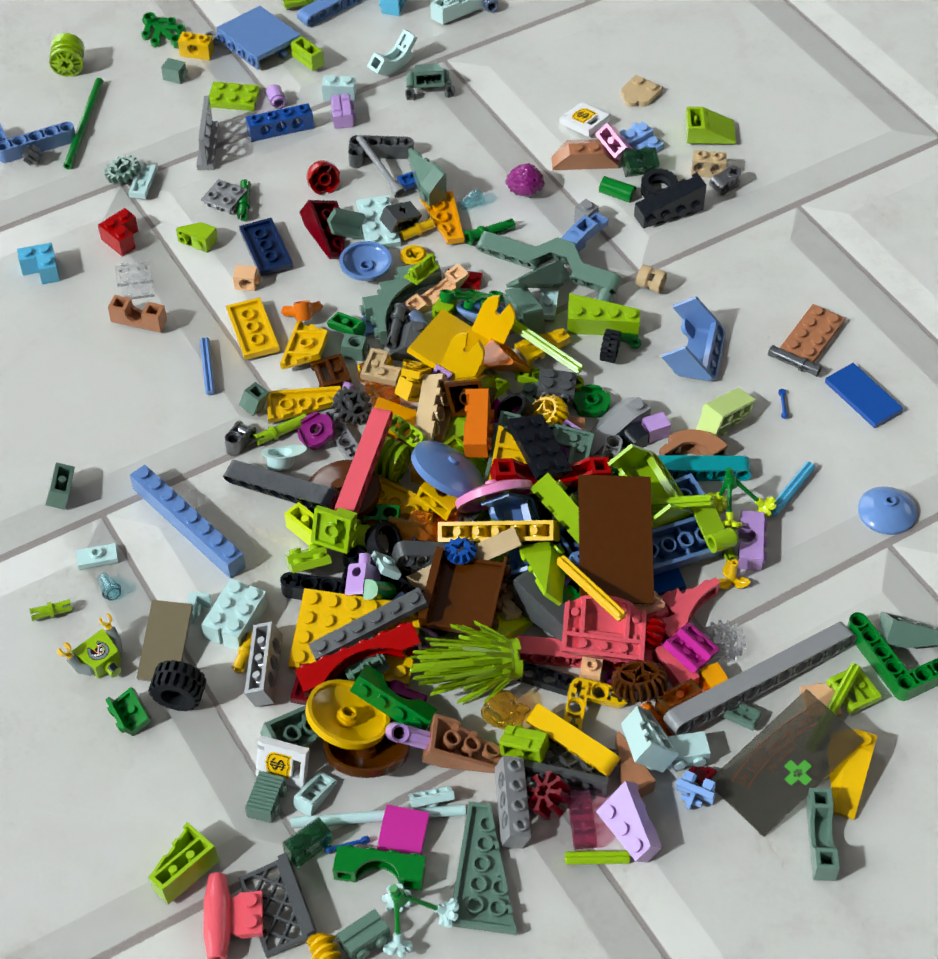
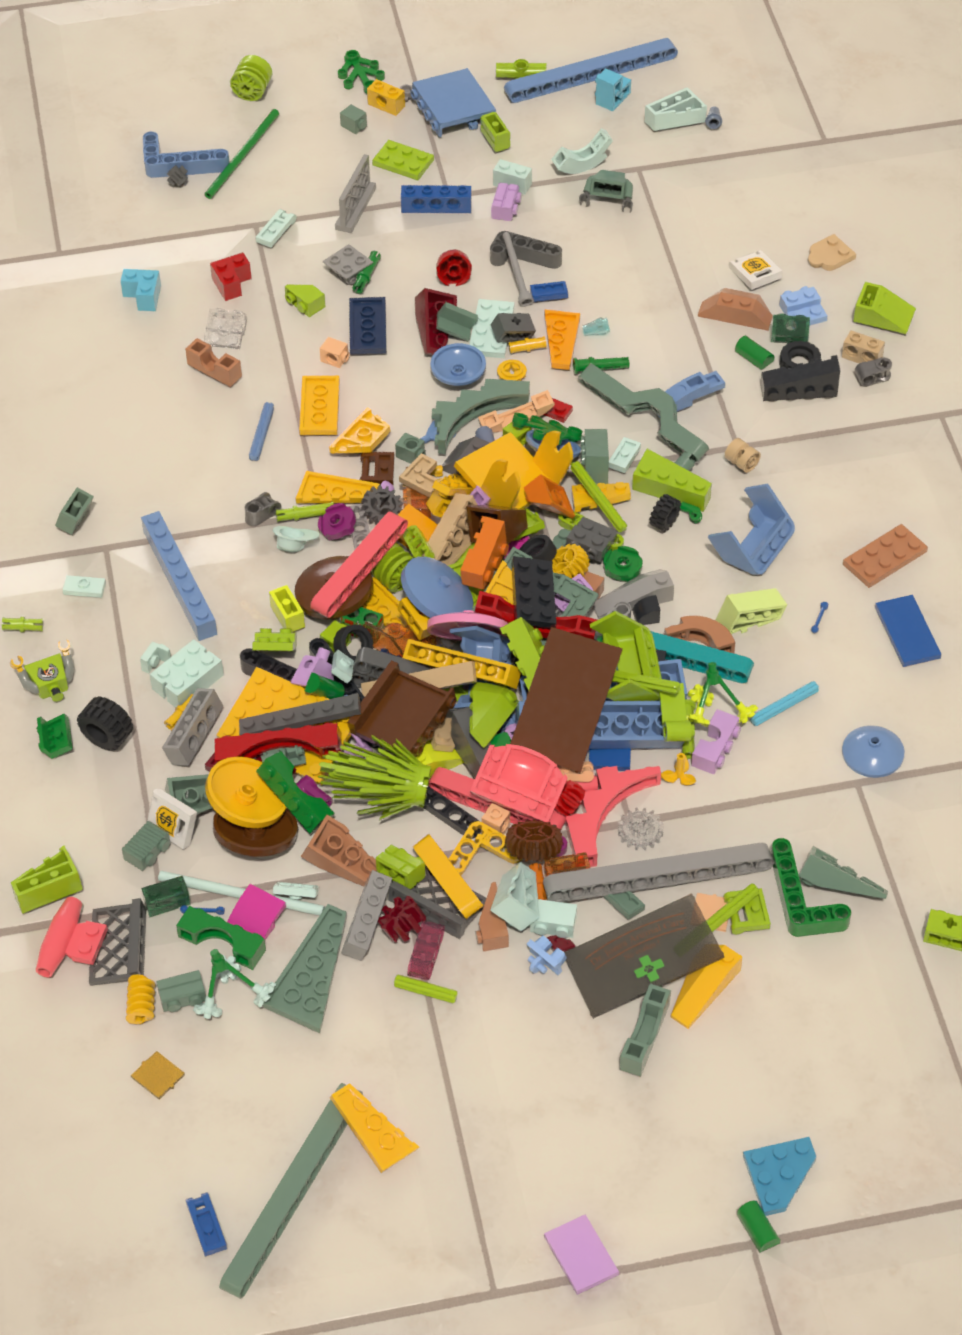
camera: 20 degrees right, 0 degrees up
clear light blue cone [97,573,121,601] -> none
sand green gear [104,155,141,185] -> none
dark tan tile [136,600,193,681] -> none
black beam [223,460,339,509] -> none
sand green brick [239,382,270,416] -> none
lavender brick [266,85,286,108] -> none
orange axle [281,300,323,321] -> none
light aqua slope [293,771,337,816] -> none
lime plate [311,505,360,554] -> none
green brick [327,312,366,336] -> none
dark grey pin [385,303,408,349] -> none
lavender piece [385,722,431,750] -> none
lime hinge [404,253,440,285] -> none
sand green wedge [408,148,447,207] -> none
blue gear [444,536,477,564] -> none
clear yellow piece [480,689,531,730] -> none
magenta piece [505,163,545,196] -> none
sand green wedge [506,259,569,289] -> none
yellow axle [557,555,626,621] -> none
light grey brick [574,199,599,223] -> none
bright pink brick [595,123,634,161] -> none
wedge [596,781,662,862] -> none
lavender brick [642,412,671,443] -> none
dark pink slope [663,622,720,674] -> none
light orange brick [699,662,728,691] -> none
dark grey pin [768,345,822,377] -> none

